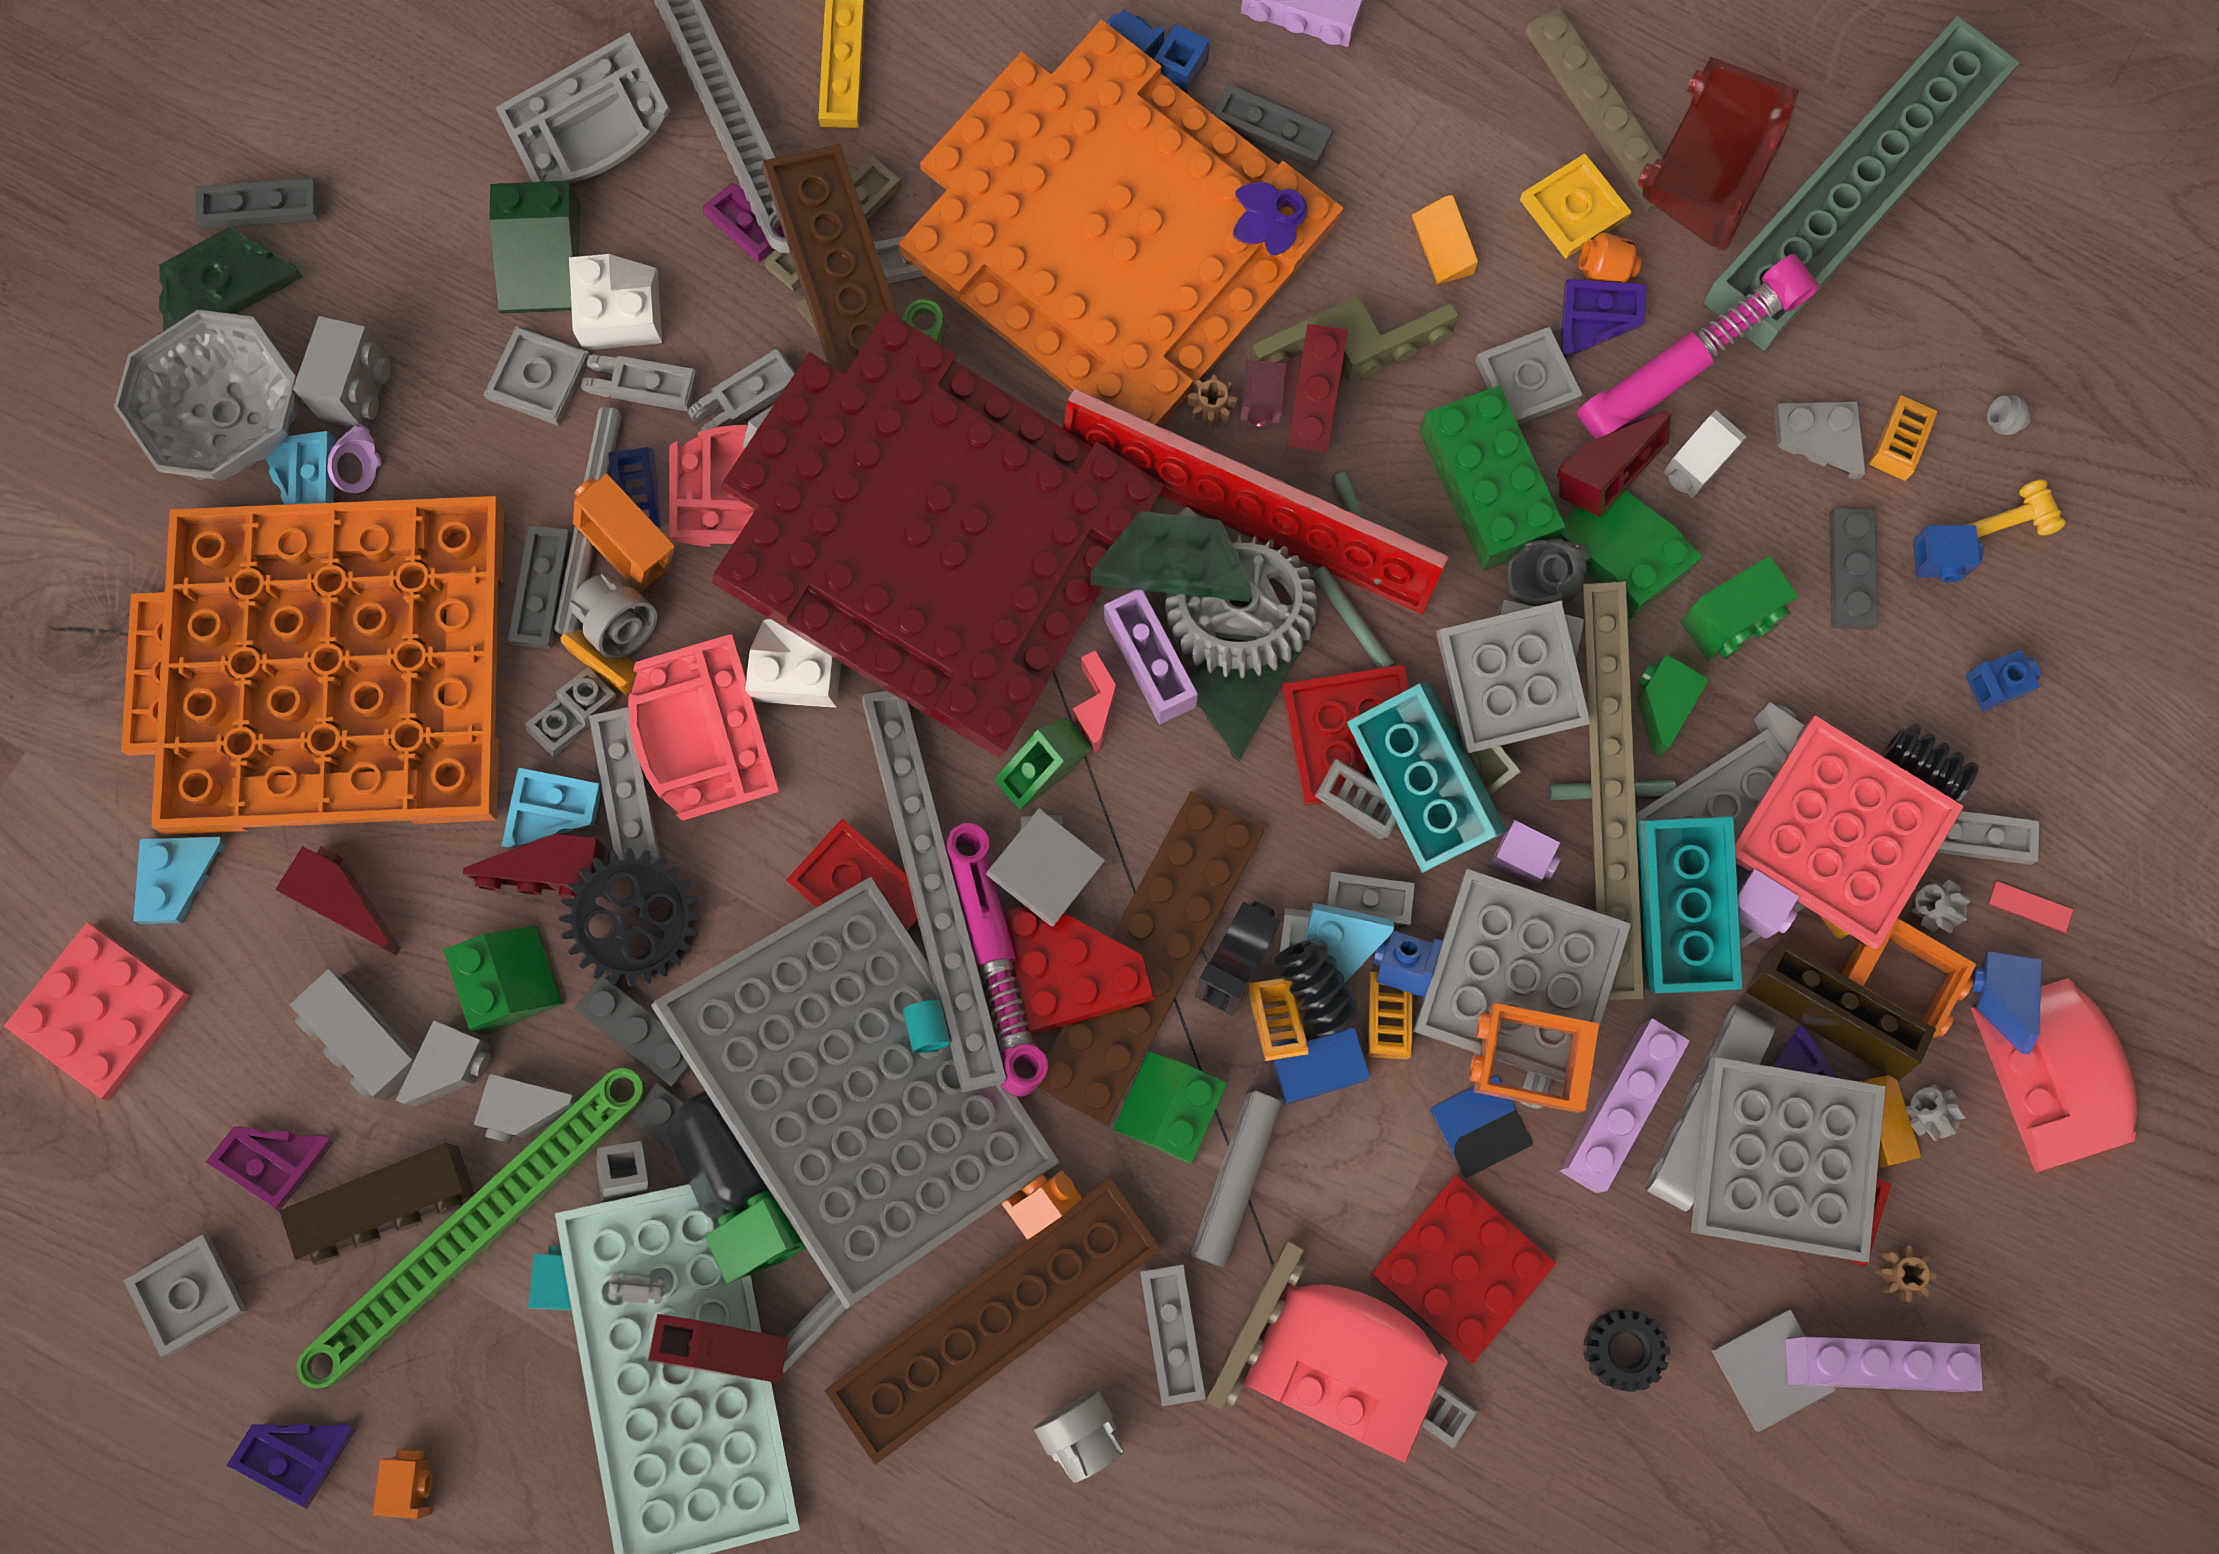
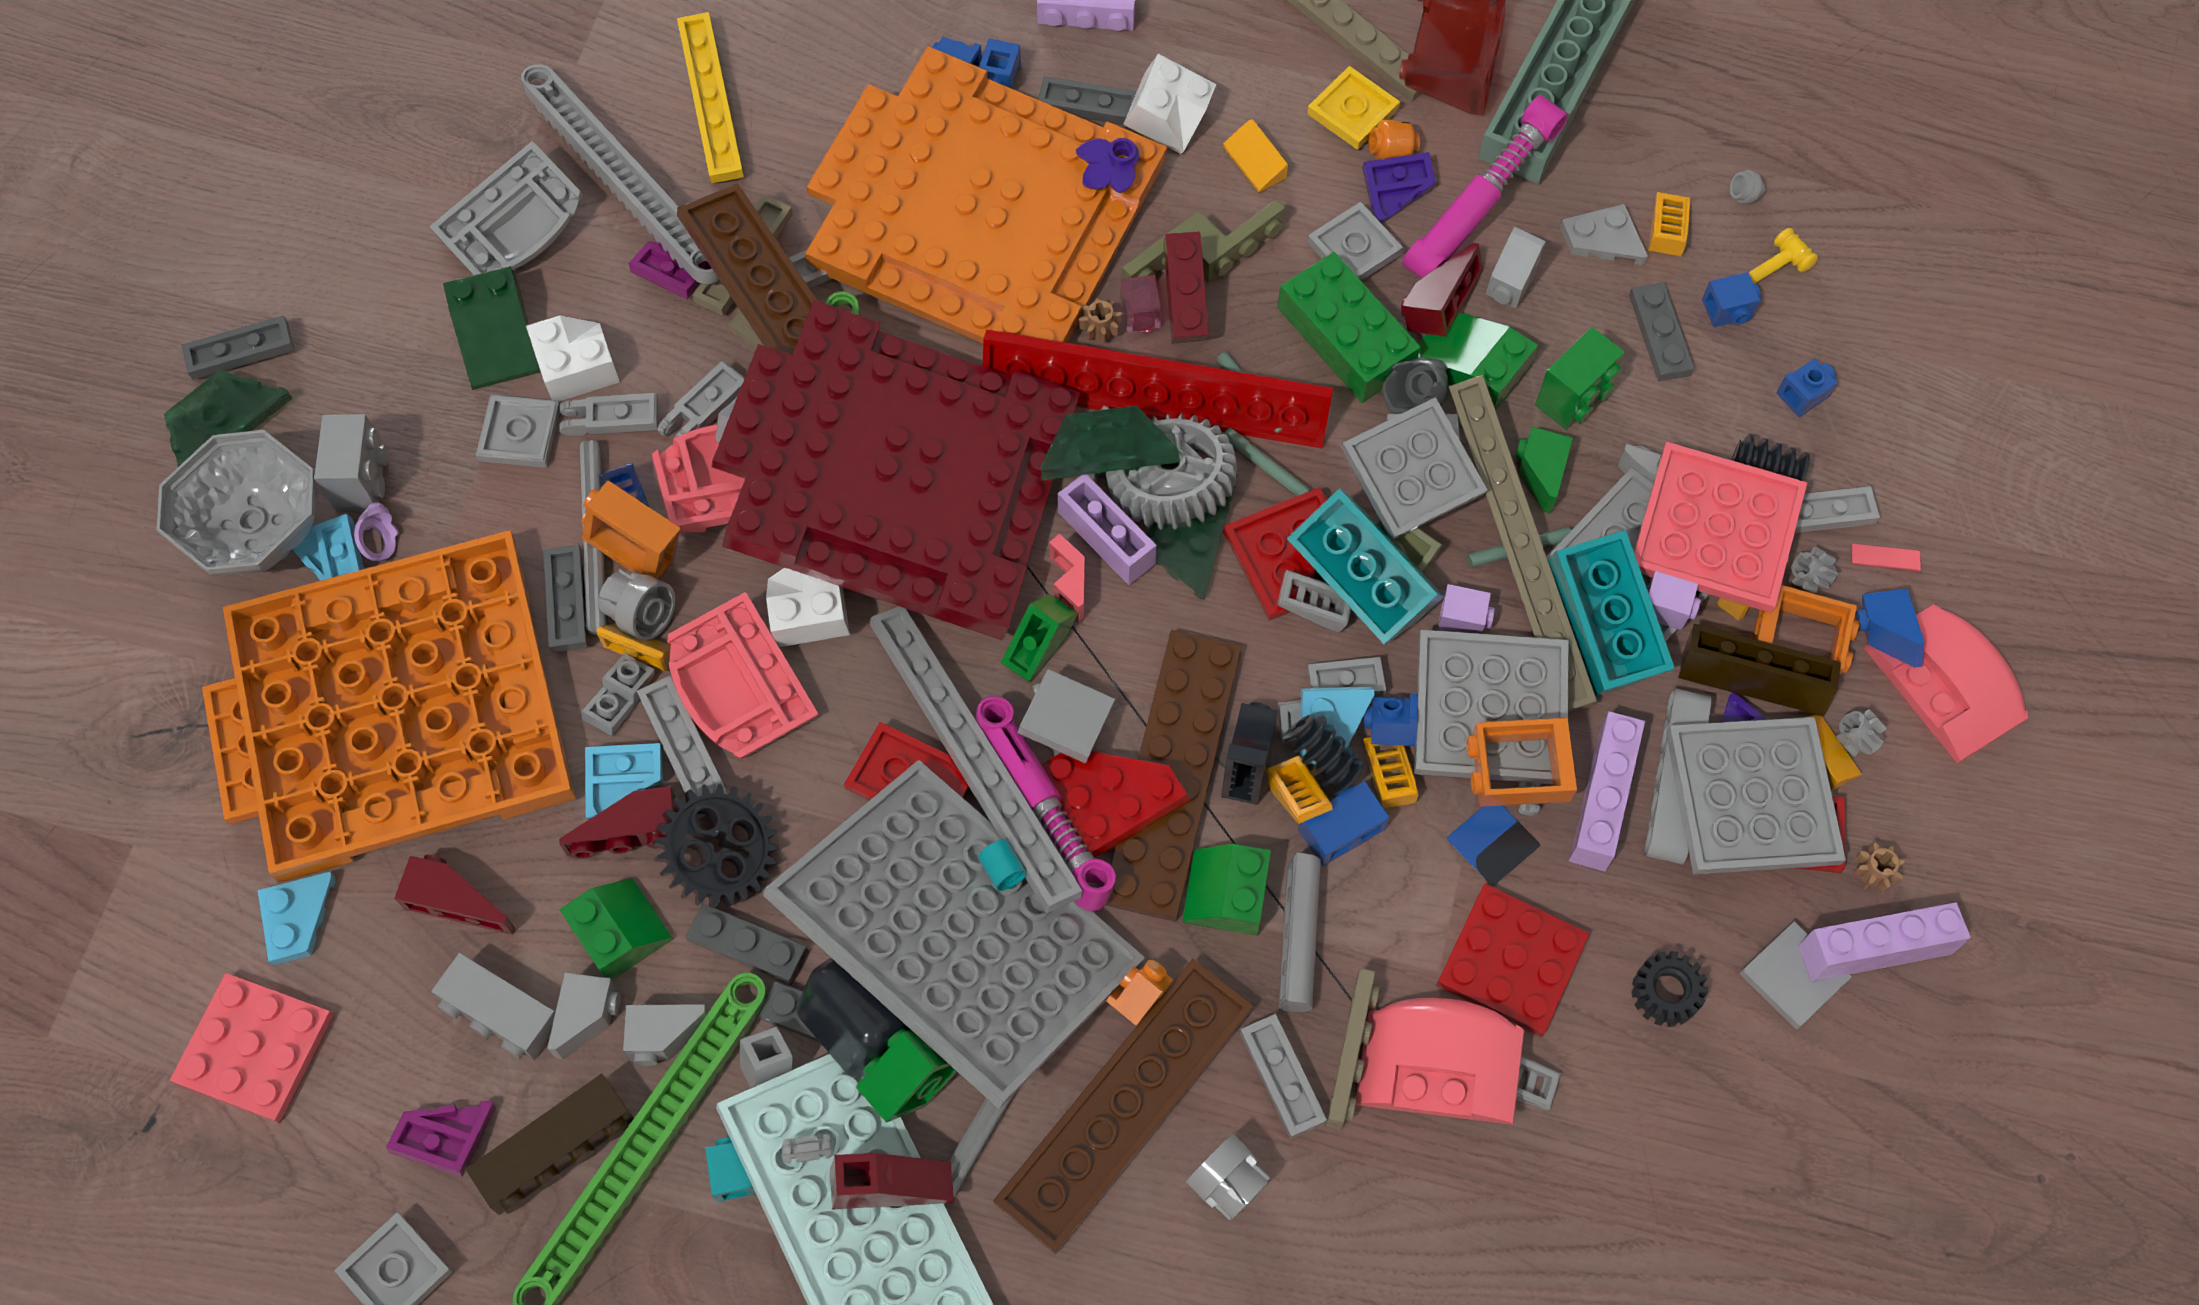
camera: 15 degrees left, 10 degrees down
none -> white slope [1124,54,1216,155]

